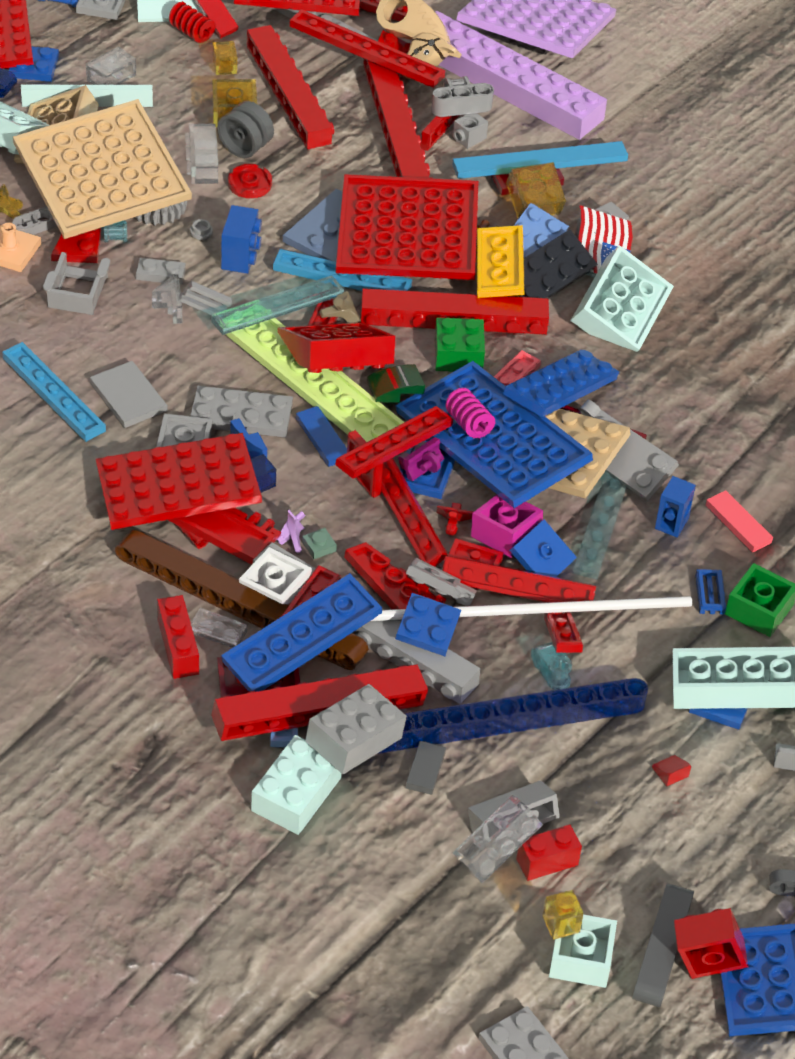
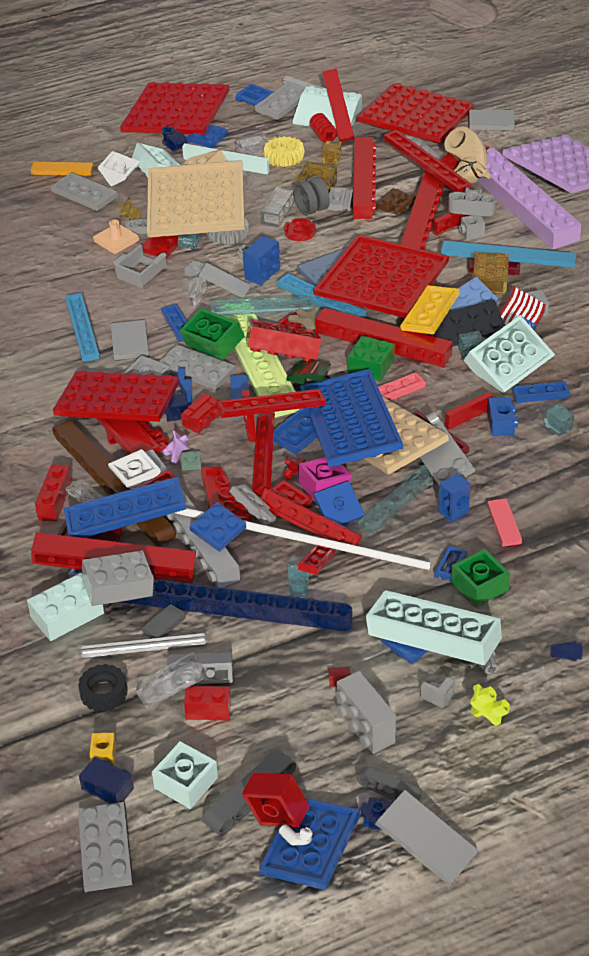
camera: 30 degrees right, 5 degrees down
light grey tile [179,281,232,318] -> none
magenta hips [398,437,444,481] -> none
dark pink piece [446,388,495,438] -> none
blue plate [503,349,620,417] -> none
clear yellow brick [543,890,584,940] -> none
none -> black tyre [78,664,128,712]
none -> clear blue brick [79,757,134,804]
none -> axle [81,633,206,658]
none -> yellow brick [90,732,116,769]
none -> blue tile [161,304,188,342]
none -> green brick [179,308,245,360]
none -> red brick [181,393,220,434]
none -> light grey tile [199,263,251,299]
none -> light yellow gear [263,136,304,167]
none -> white arm [279,824,312,845]
none -> light grey plate [327,187,354,211]
none -> light grey brick [336,671,396,754]
none -> reddish brown plate [376,188,416,214]
none -> red tile [445,392,493,430]
none -> clear light blue brick [458,331,486,359]
none -> blue brick [488,397,518,436]
none -> blue tile [512,381,570,403]
none -> clear light blue brick [544,404,574,436]

